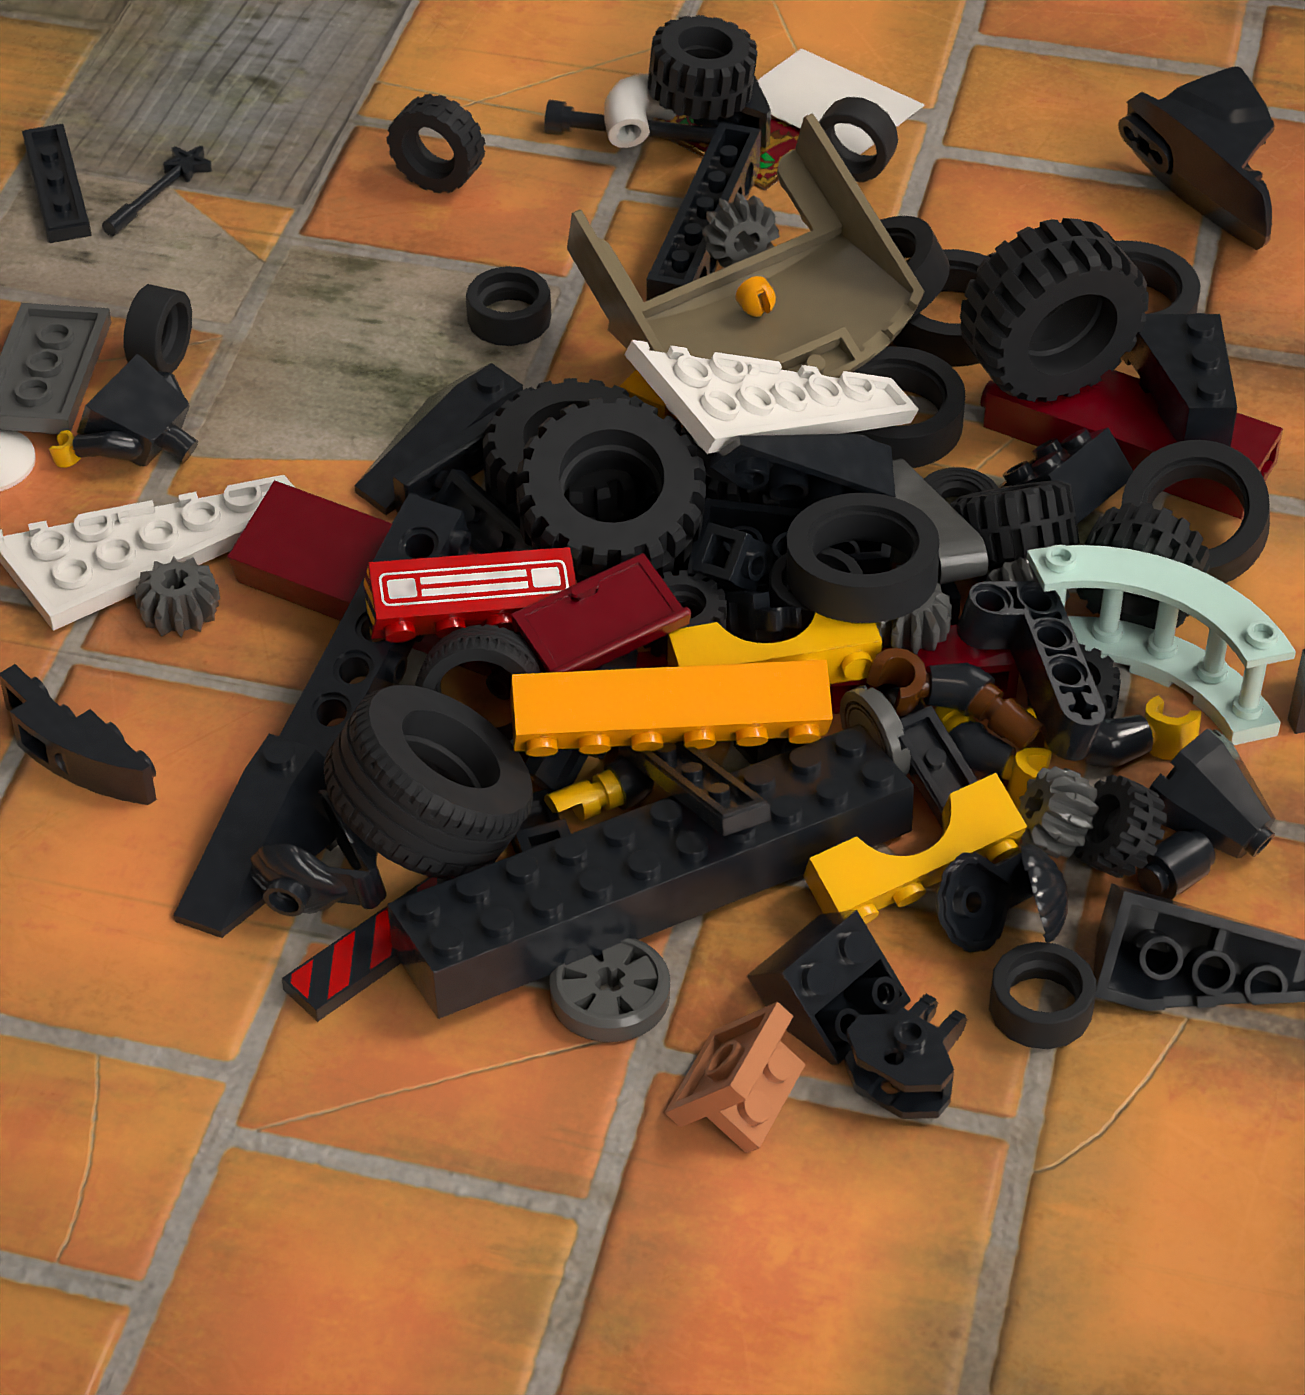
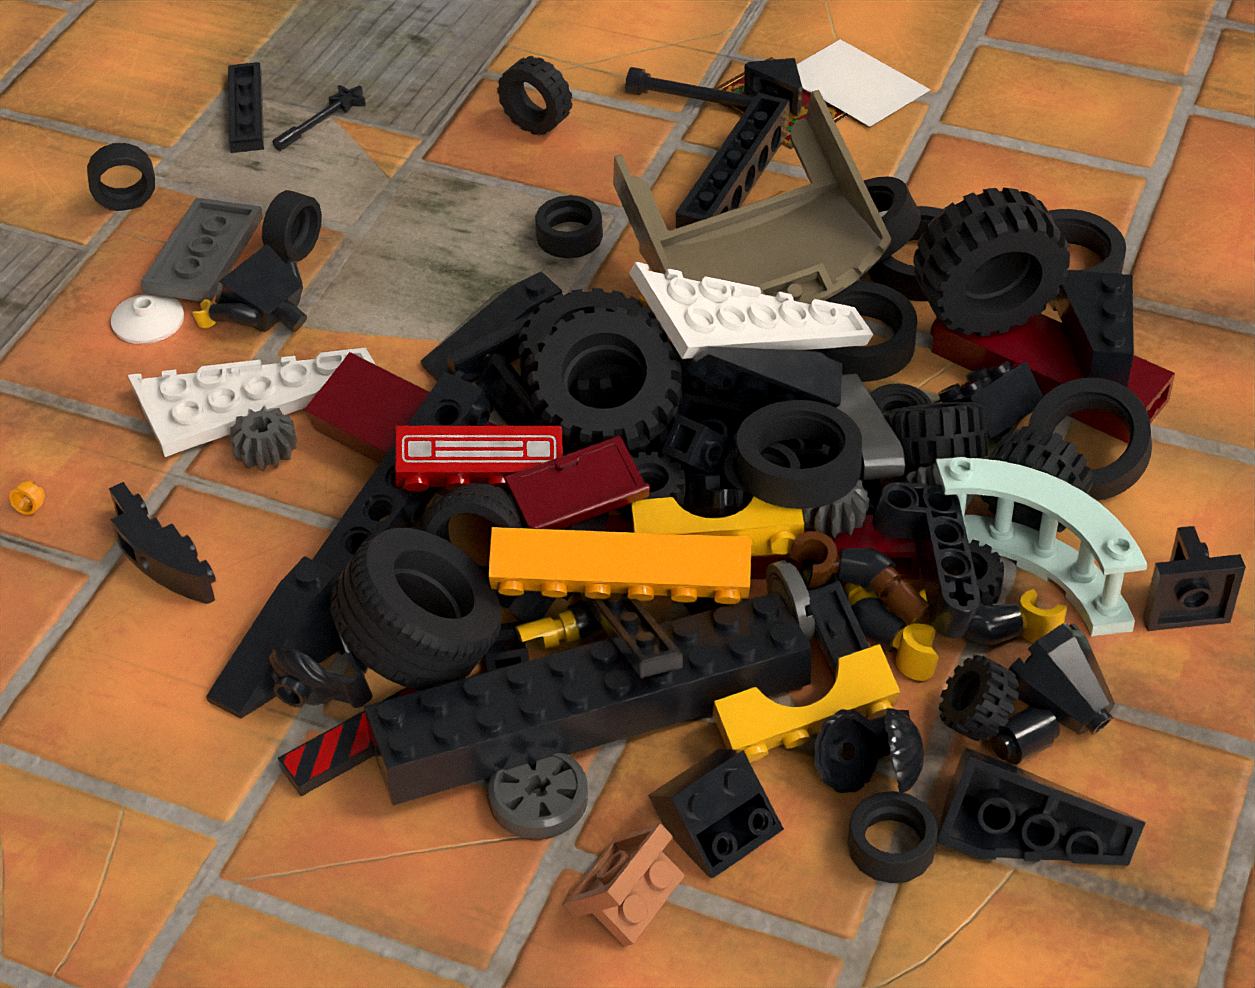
camera: 10 degrees right, 0 degrees up
white cylinder [604,73,676,148] -> none
black tyre [647,15,758,120] -> none
dark grey gear [701,192,780,268] -> none
light orange hinge [735,276,776,317] -> none
black tyre [819,97,898,182] -> none
black hinge [844,993,968,1119] -> none
dark grey gear [1018,766,1098,858] -> none
black piece [1118,66,1275,250] -> none

